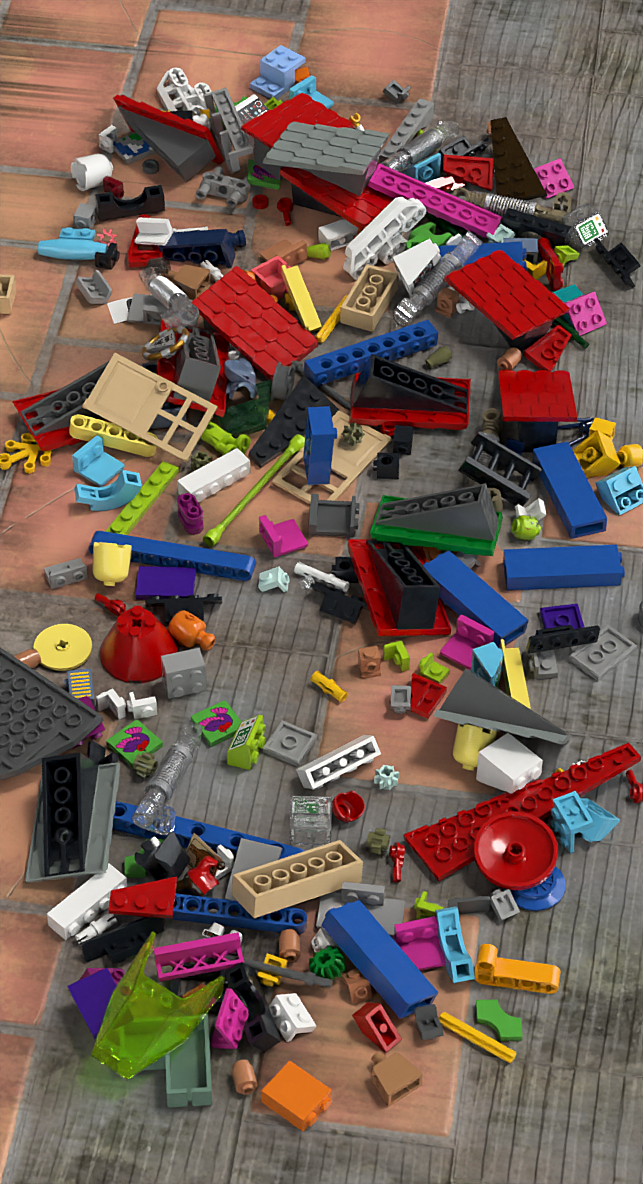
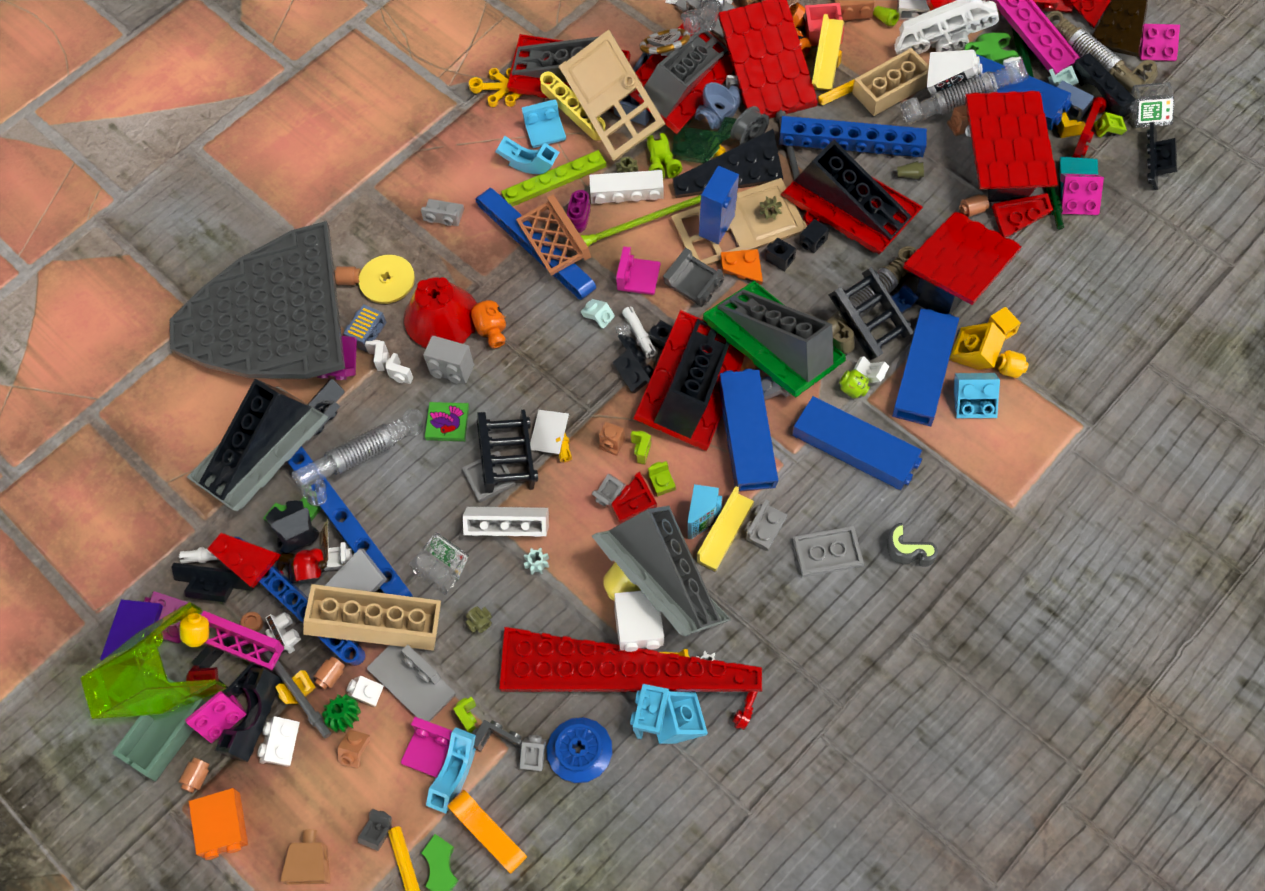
camera: 40 degrees right, 15 degrees up
white brick [47,864,127,940] -> none
light yellow cylinder [92,542,132,586] -> none
red plate [95,593,126,616] -> none
bright green tile [106,719,163,768] -> none
olive gear [133,752,158,778] -> none
dark purple tile [136,566,196,599] -> none
black bracket [145,594,222,623] -> none
lime slope [227,714,266,770] -> none
blue brick [321,900,438,1019] -> none
red hair [332,791,365,823] -> none
red slope [352,1002,402,1053] -> none
red plate [389,842,405,883] -> none
dark pink bracket [440,614,494,670] -> none
red dish [474,812,558,890] -> none
black bracket [526,625,600,654] -> none
dark purple tile [540,603,584,629] -> none
dark blue plant [558,417,595,446] -> none
none -> yellow head [180,613,209,647]
none -> black fence [476,409,538,493]
none -> nougat fence [516,194,591,276]
none -> white sticker [530,410,569,454]
none -> orange wing [720,249,763,285]

